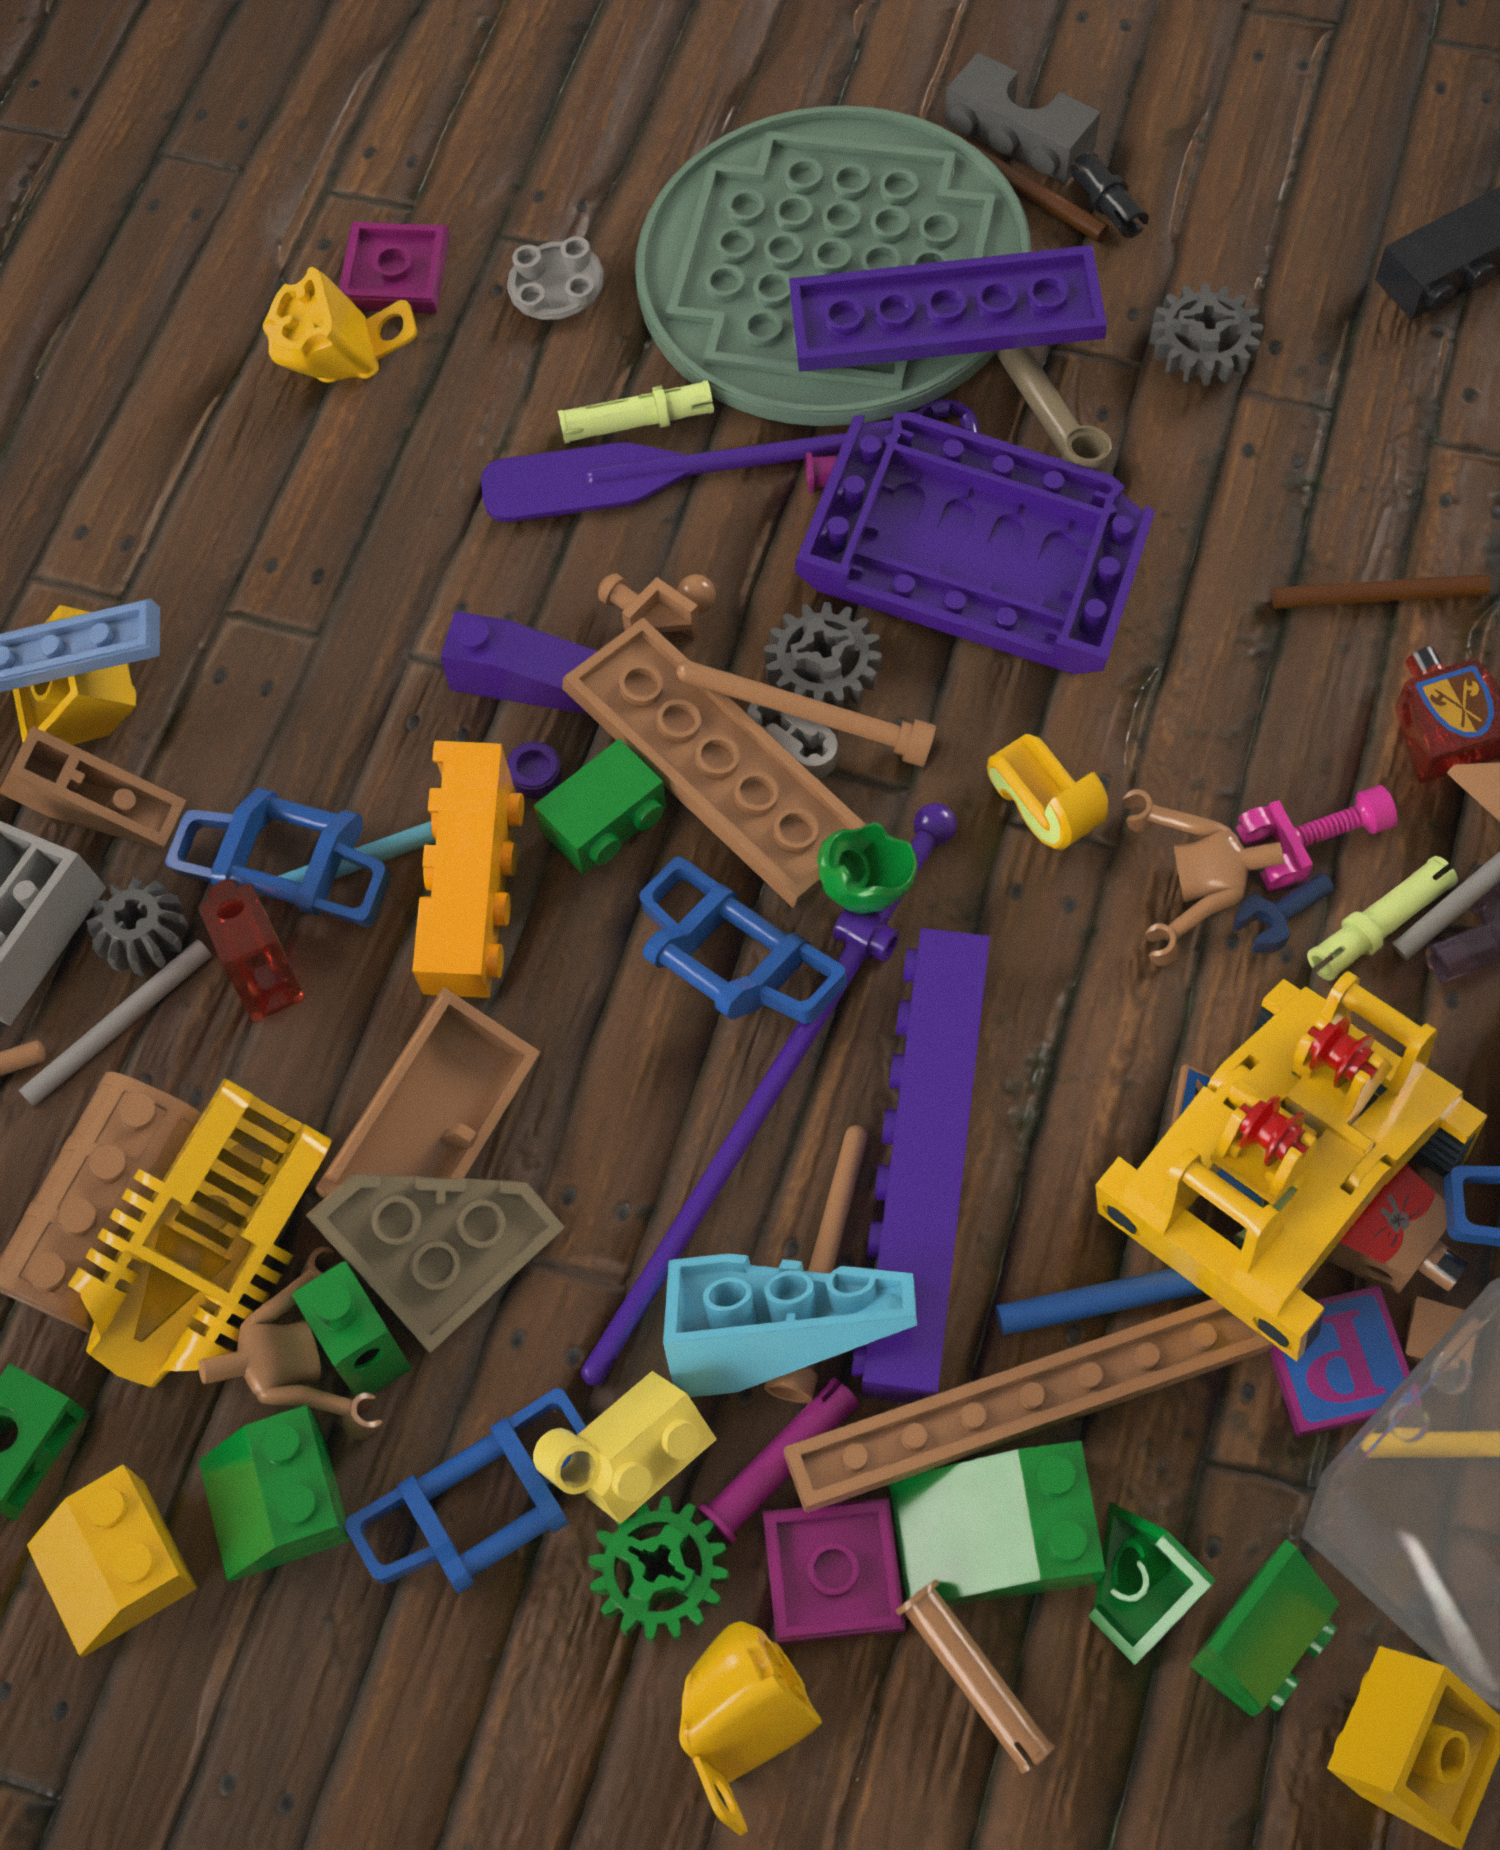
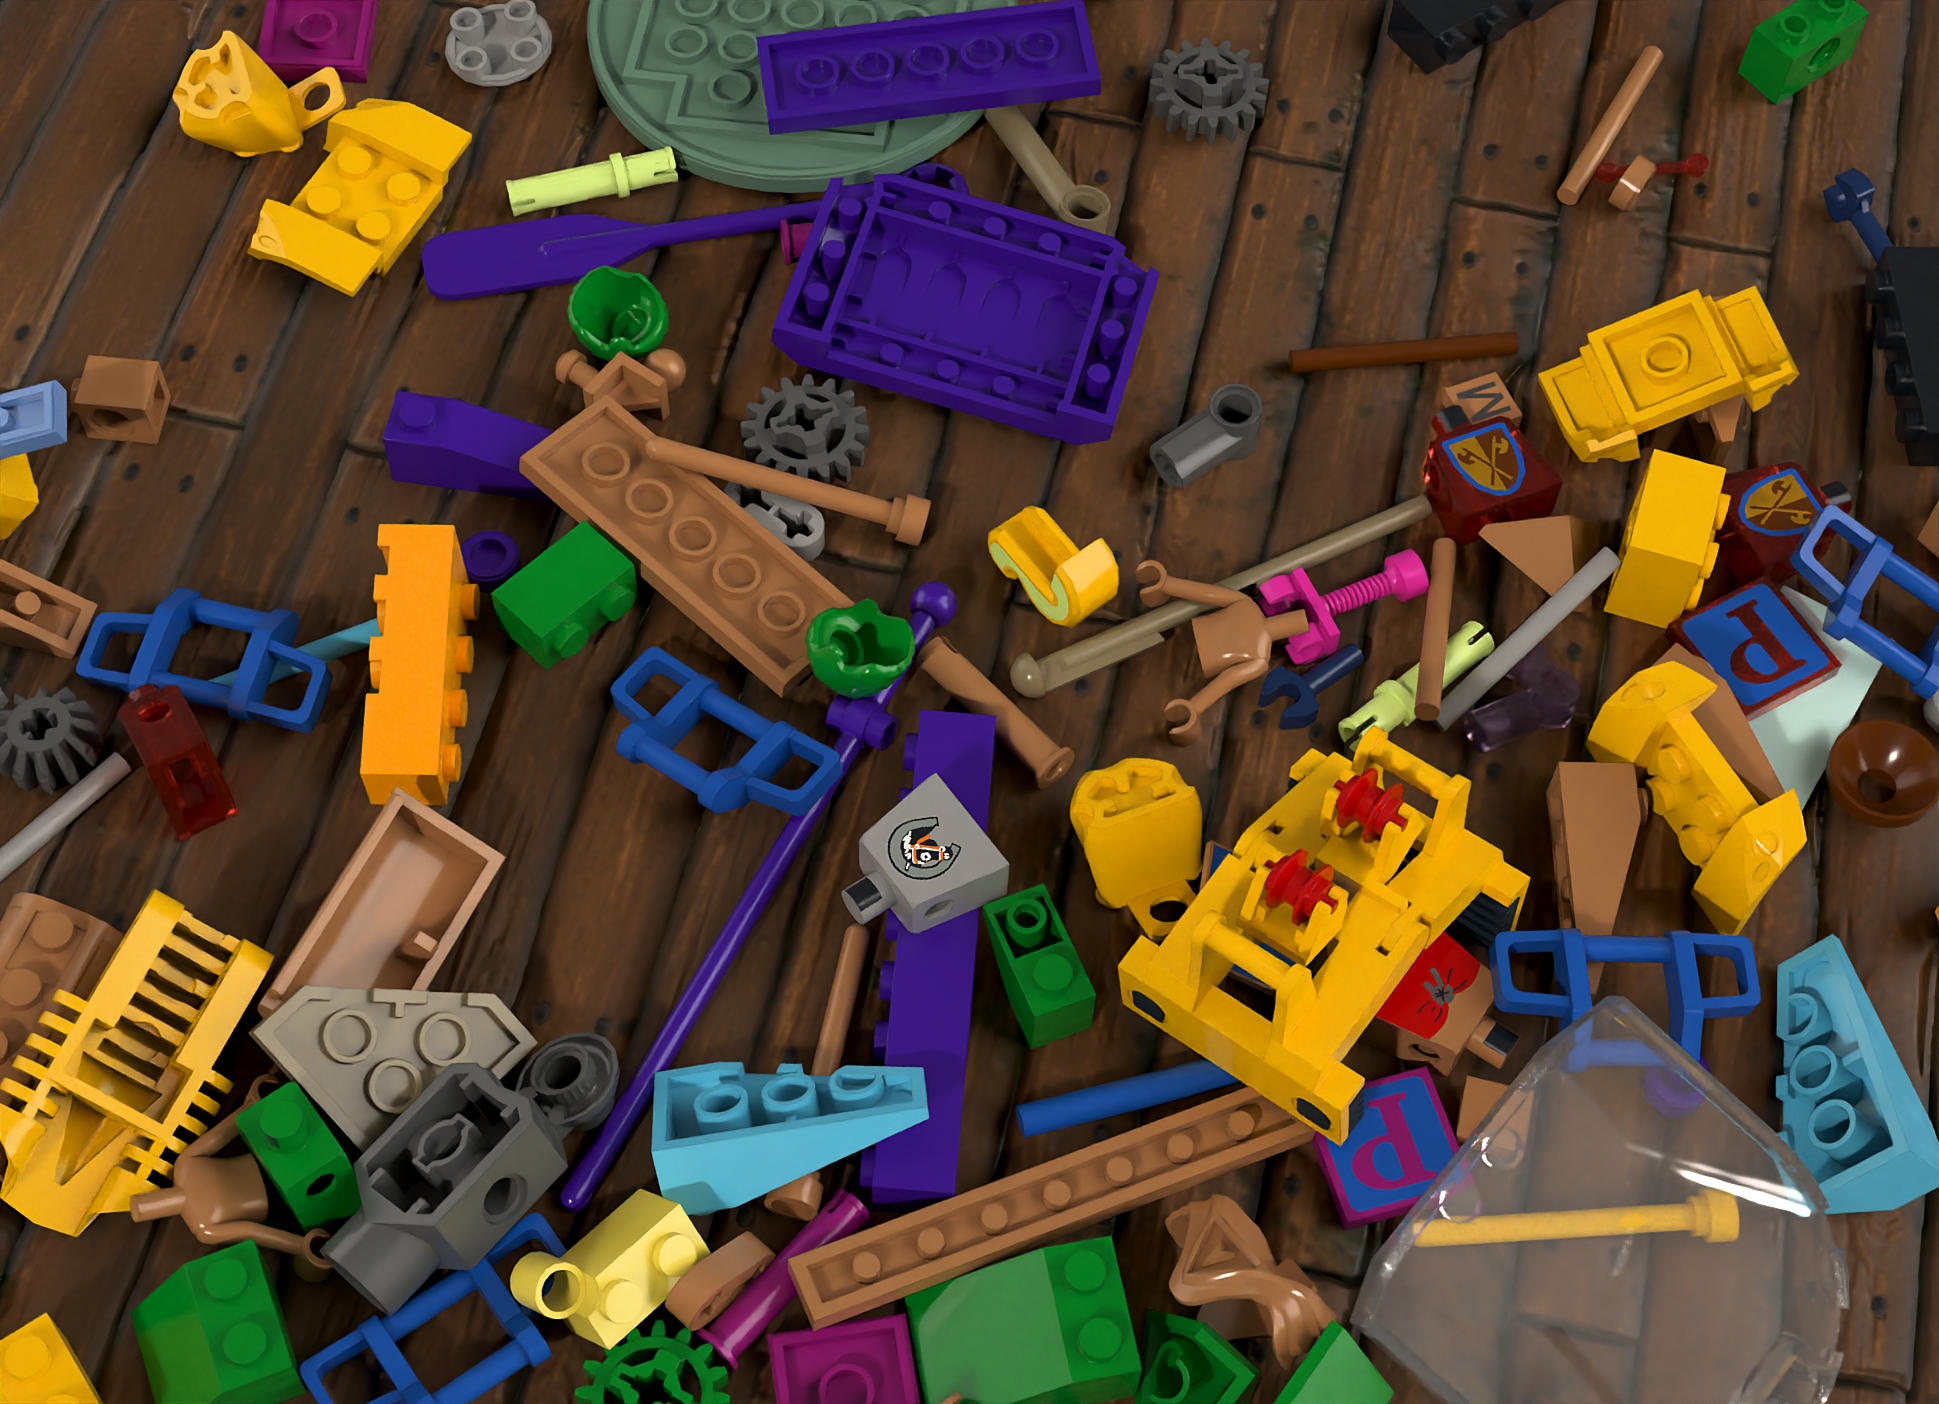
camera: 10 degrees left, 5 degrees down
none -> medium nougat brick [70,355,171,444]
none -> yellow piece [247,98,472,297]
none -> dark grey brick [319,1032,620,1318]
none -> green hair [567,265,669,362]
none -> medium nougat beam [665,1231,776,1331]
none -> light grey torso [841,773,1009,933]
none -> medium nougat pin [917,636,1075,789]
none -> green slope [983,883,1096,1050]
none -> dark tan bar [1010,495,1432,698]
none -> yellow piece [1070,758,1203,941]
none -> dark grey piece [1149,384,1262,490]
none -> medium nougat piece [1165,1193,1337,1371]
none -> medium nougat bar [1414,538,1457,721]
none -> medium nougat tile [1441,372,1523,435]

